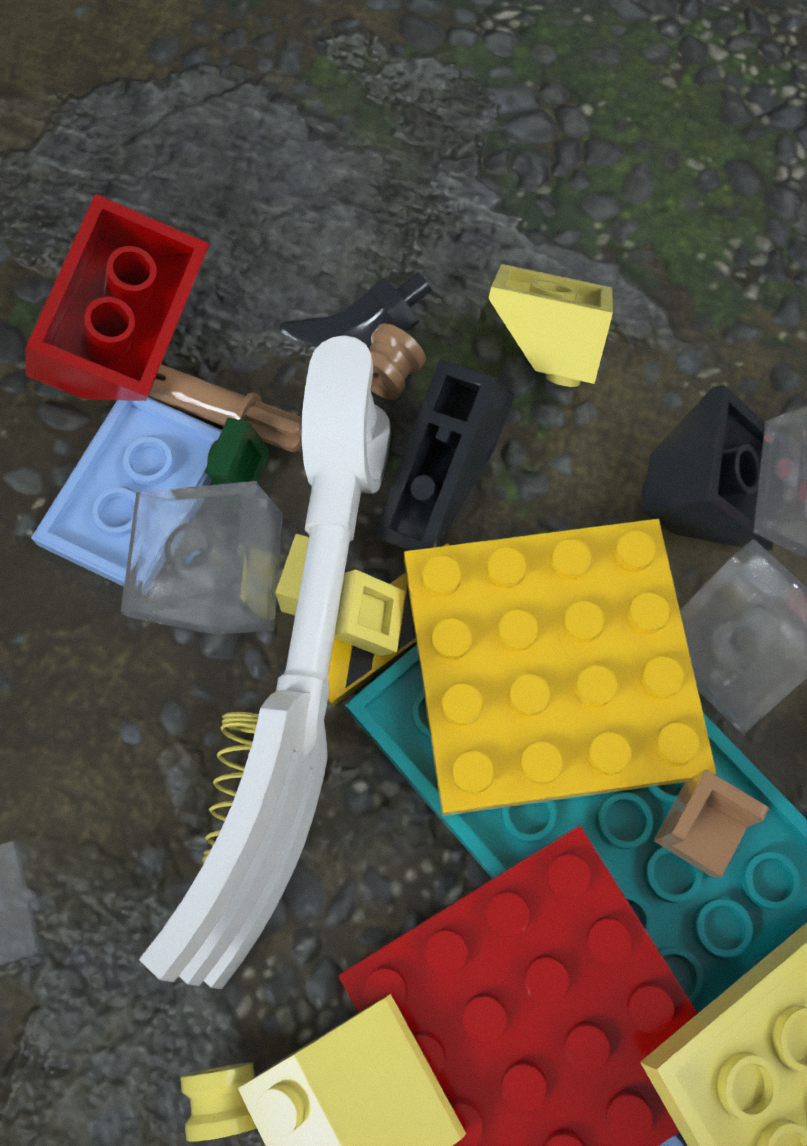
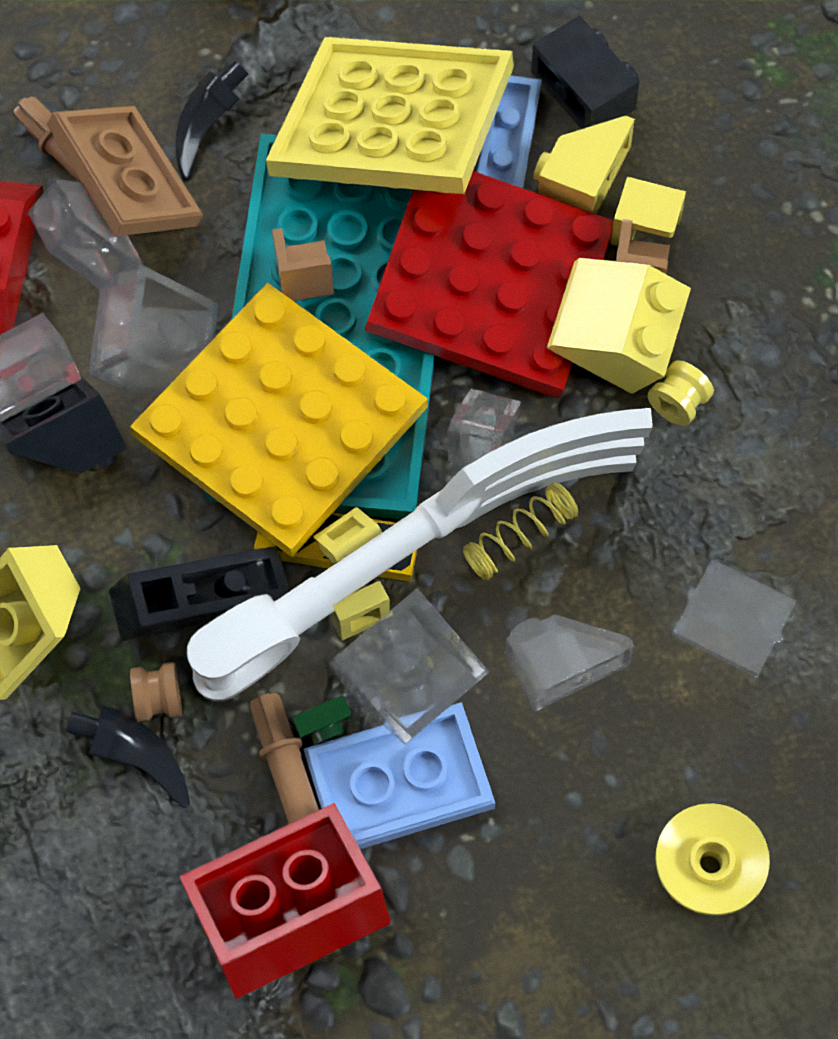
camera: 130 degrees left, 5 degrees down
none -> clear slope [448,389,521,469]
none -> clear slope [505,615,635,711]

